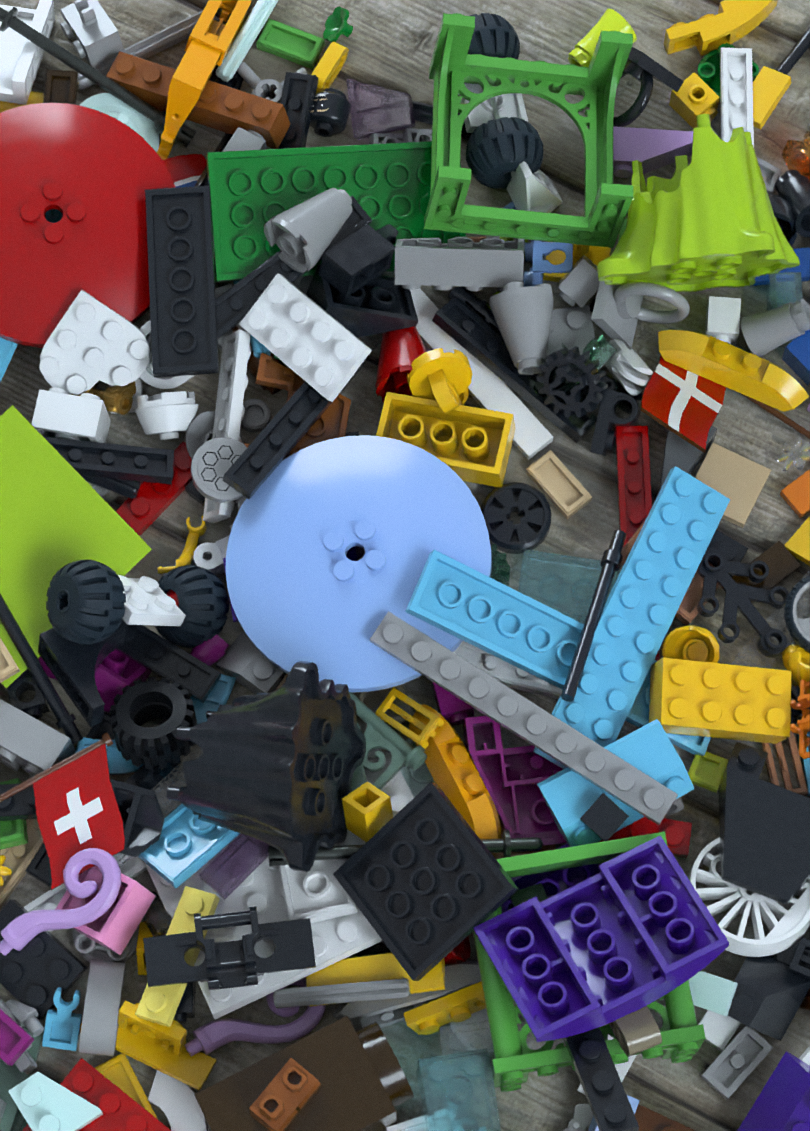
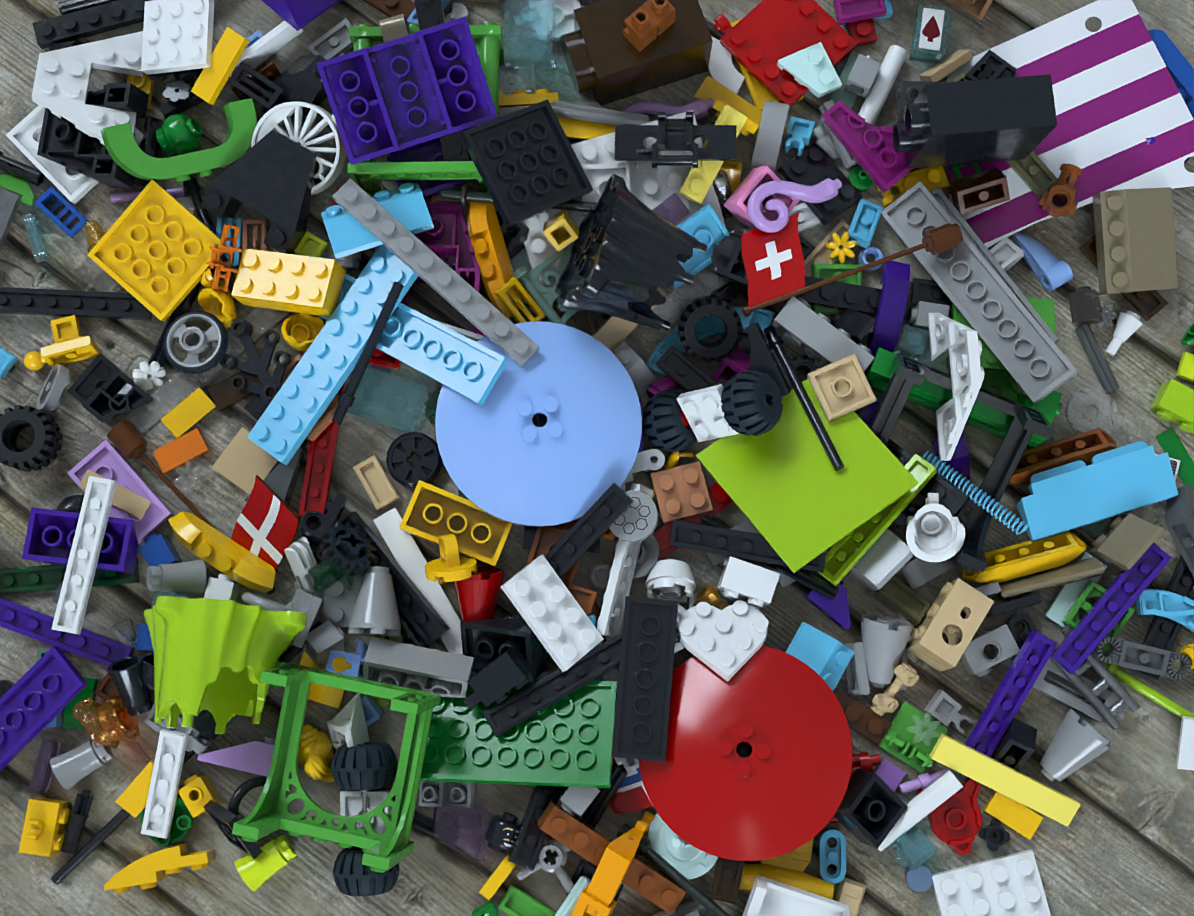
camera: 170 degrees left, 10 degrees up
light grey cone [264,188,353,273] -> none
black tile [580,793,629,841] -> none
none -> yellow hair [298,724,335,782]
none -> nougat plate [650,461,713,524]

